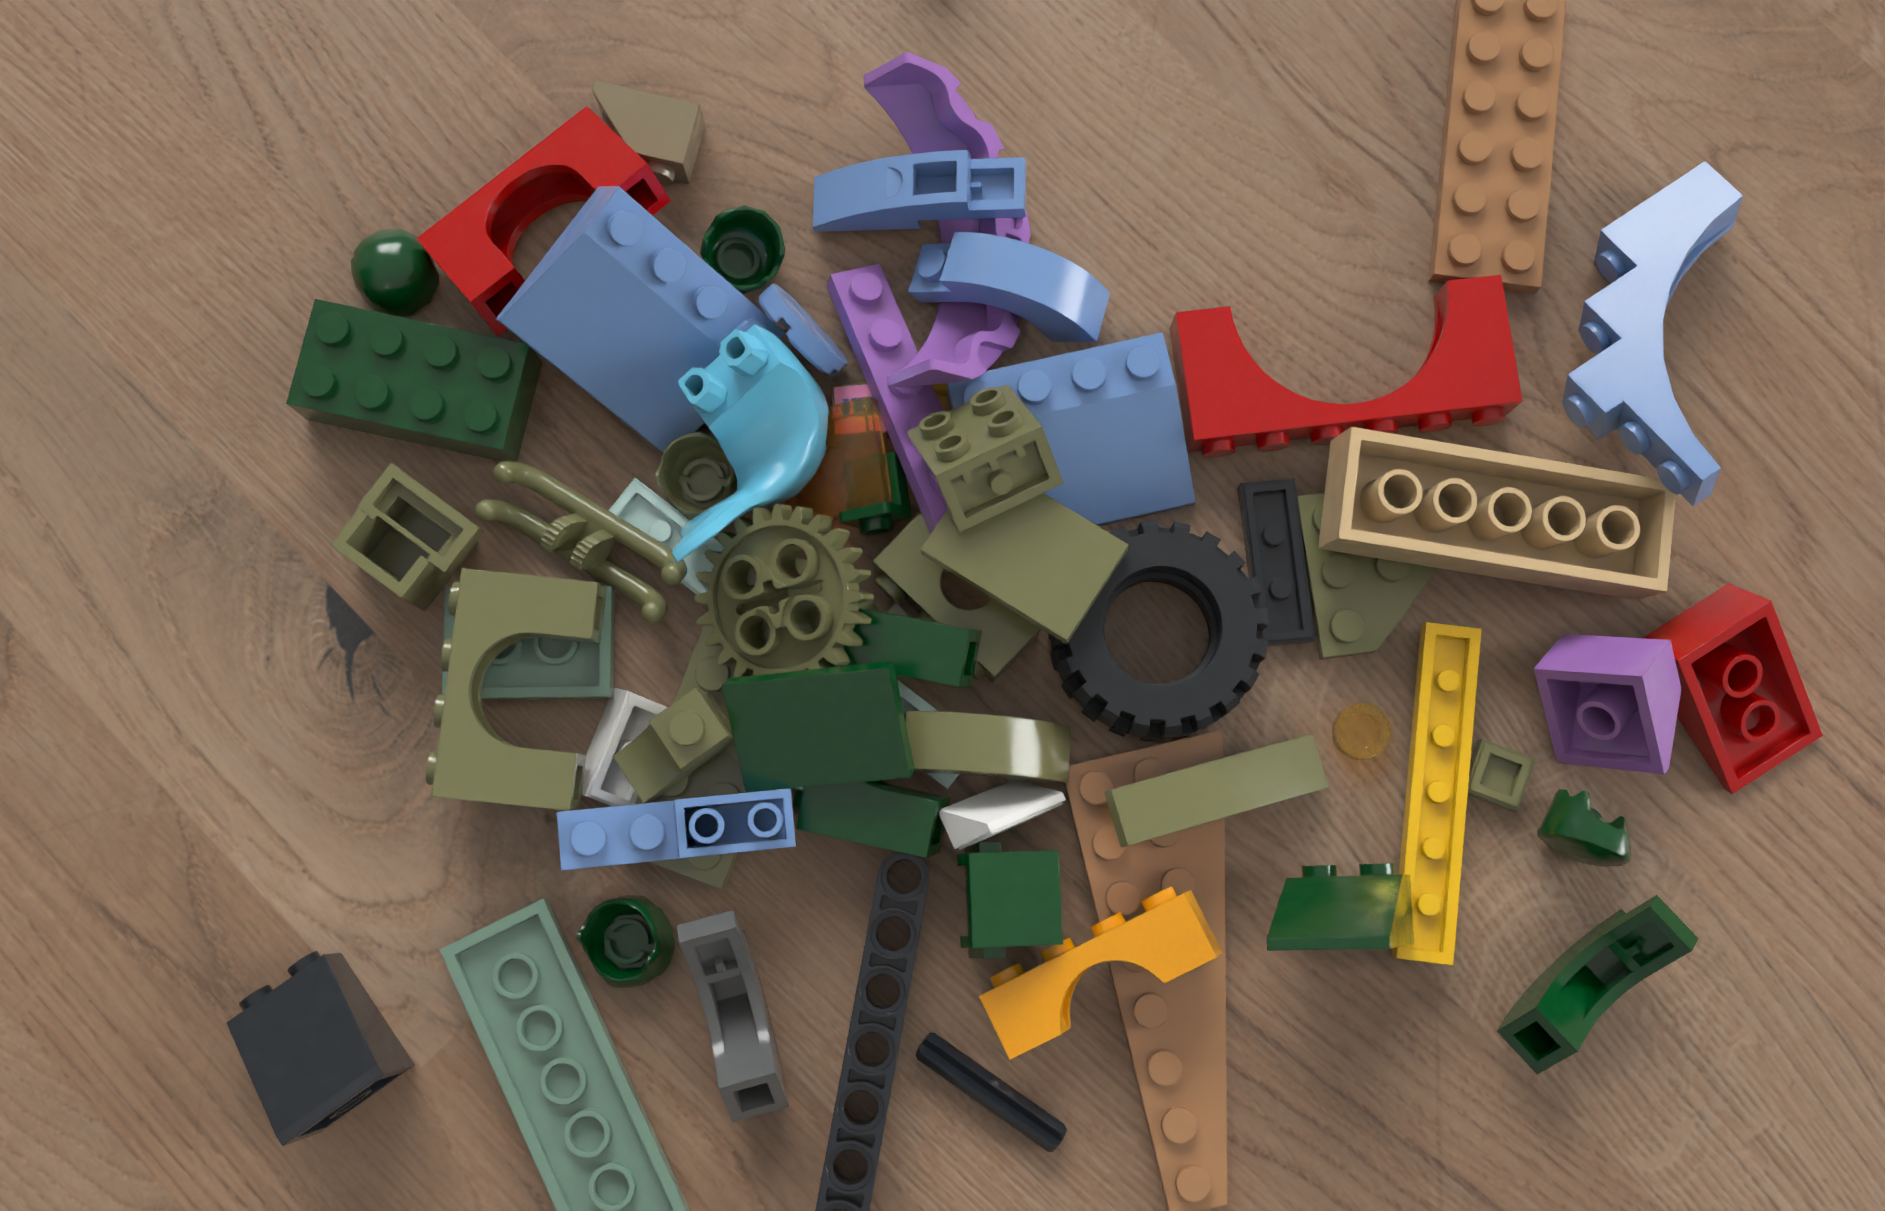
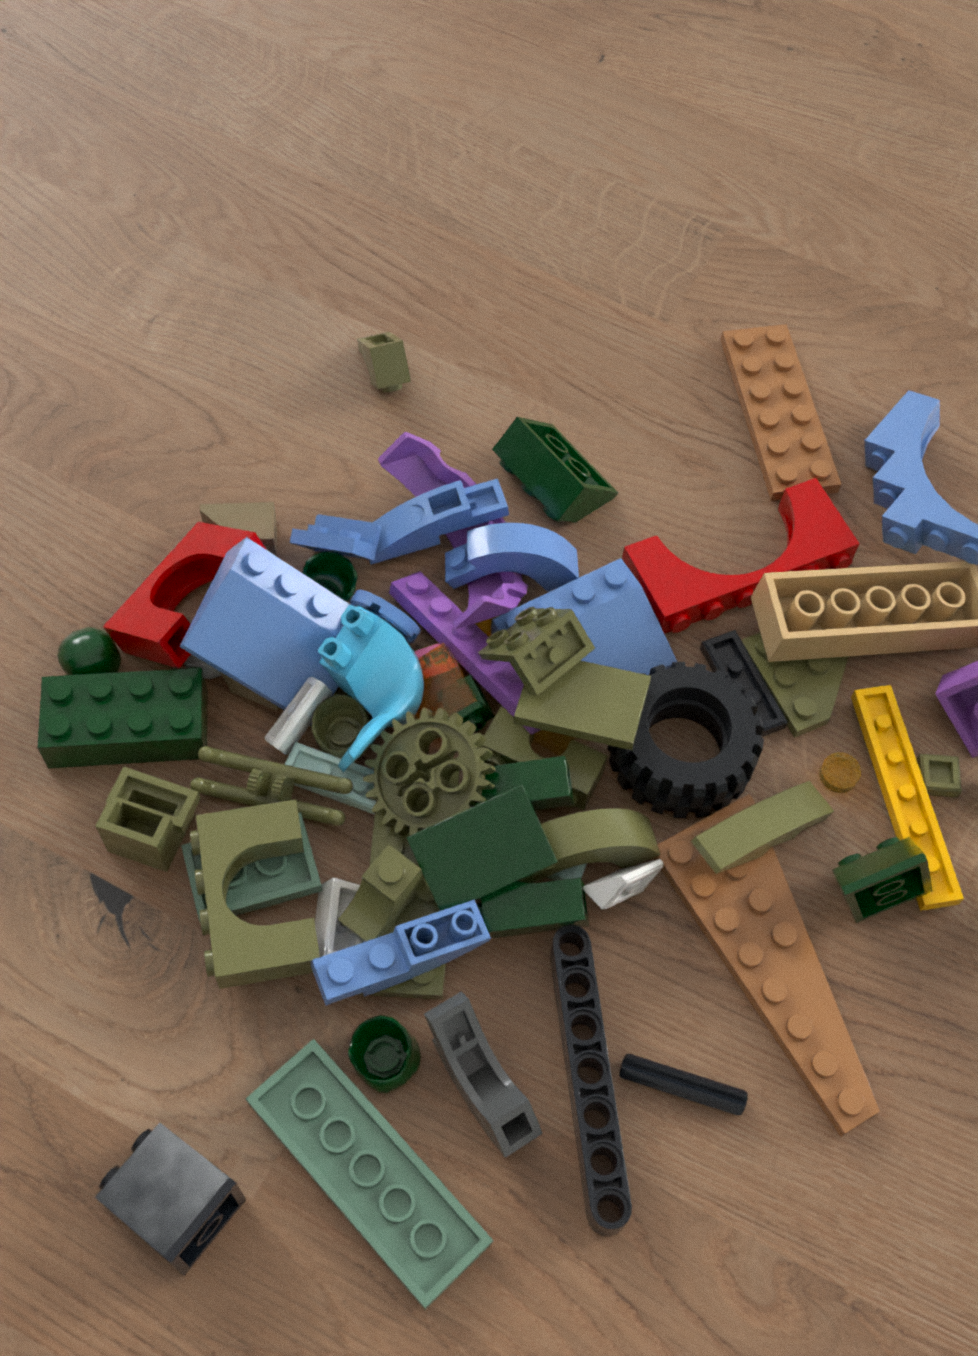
camera: 20 degrees left, 20 degrees down
dark green plate [957,842,1063,959] -> none
light orange arch [979,886,1223,1060] -> none
none -> white slope [264,676,332,755]
none -> medium blue bracket [289,514,381,561]
none -> dark green slope [492,417,618,523]

